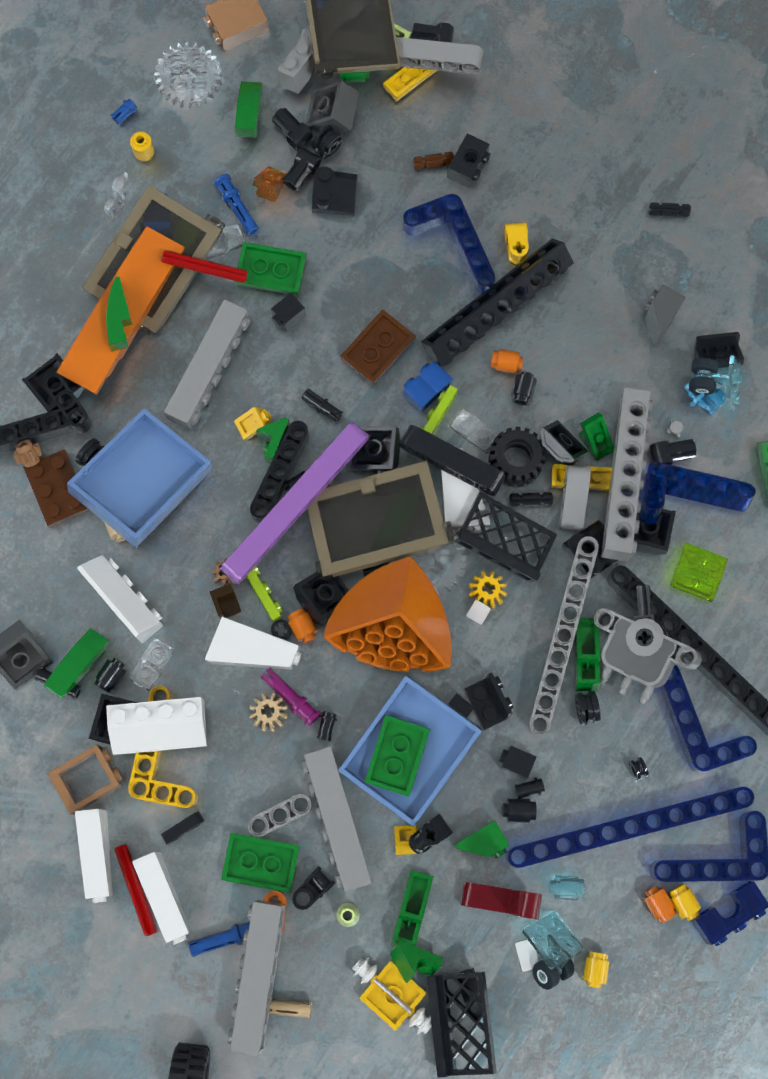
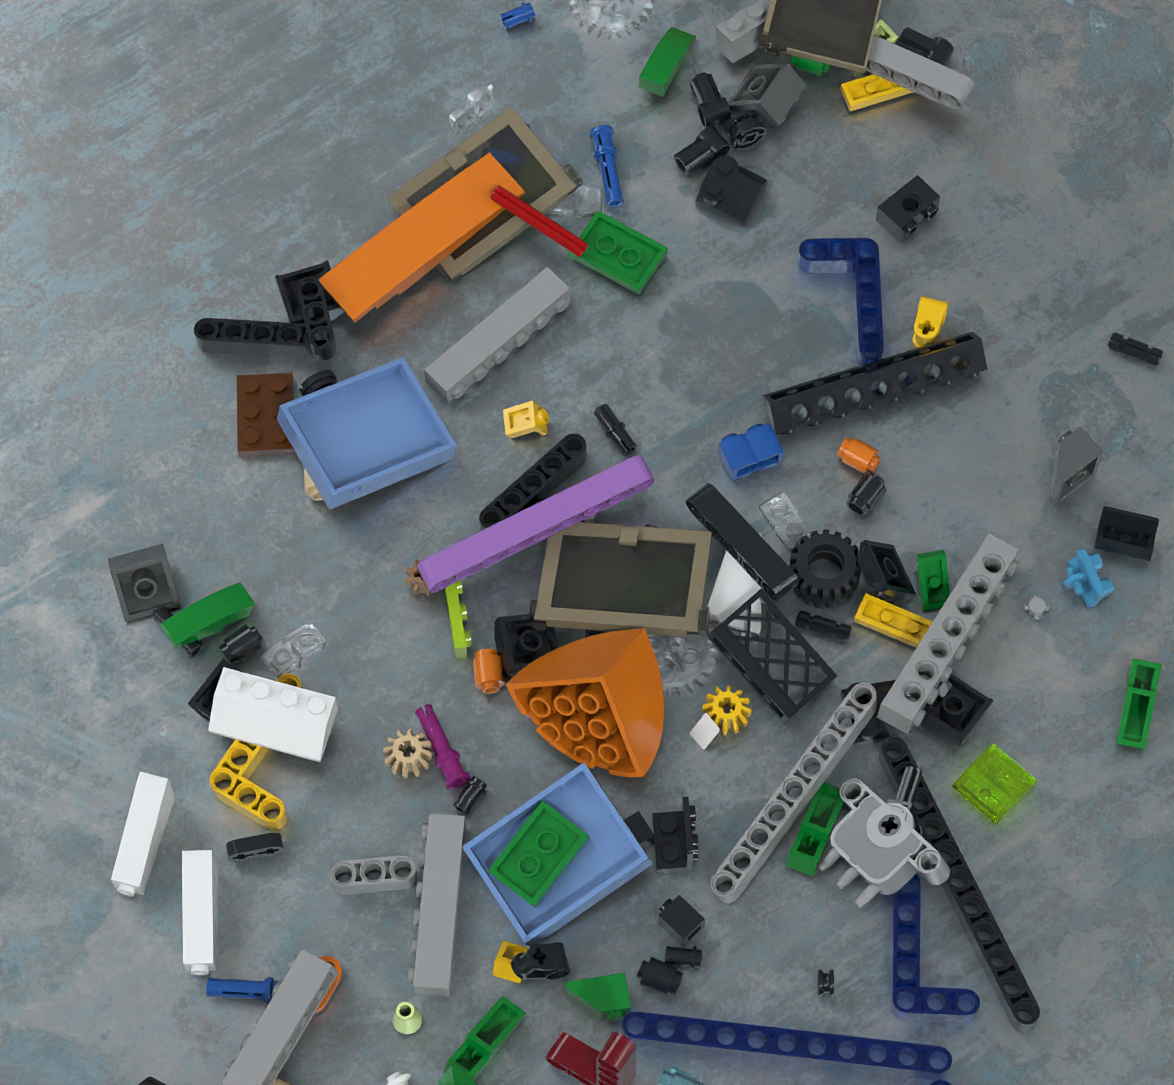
camera: 25 degrees right, 10 degrees down
medium nougat gear [13,440,42,467] -> none
medium nougat window [47,744,123,815] -> none
white slope [77,555,163,644] -> none
green slope [106,276,132,352] -> none
red axle [114,844,157,936] -> none
yellow brick [130,132,154,161] -> none
white slope [205,617,302,670] -> none
dark brown panel [209,583,241,620] -> none
green plate [221,833,300,893] -> none
clear orange slope [253,166,287,202] -> none
green slope [256,418,290,464] -> none
black brick [271,292,306,332] -> none
black bush [271,619,292,640] -> none
black piece [292,866,335,910] -> none
reddish brown plate [340,309,416,386] -> none
black slope [350,426,401,471] -> none
reddish brown axle [413,151,454,170] -> none
lime plate [420,385,458,435] -> none
light grey beam [559,465,591,531] -> none
black wheel [575,691,601,725] -> none
clear blue beam [639,462,756,524] -> none
black piece [649,439,697,468] -> none
plate [689,356,743,411] -> none

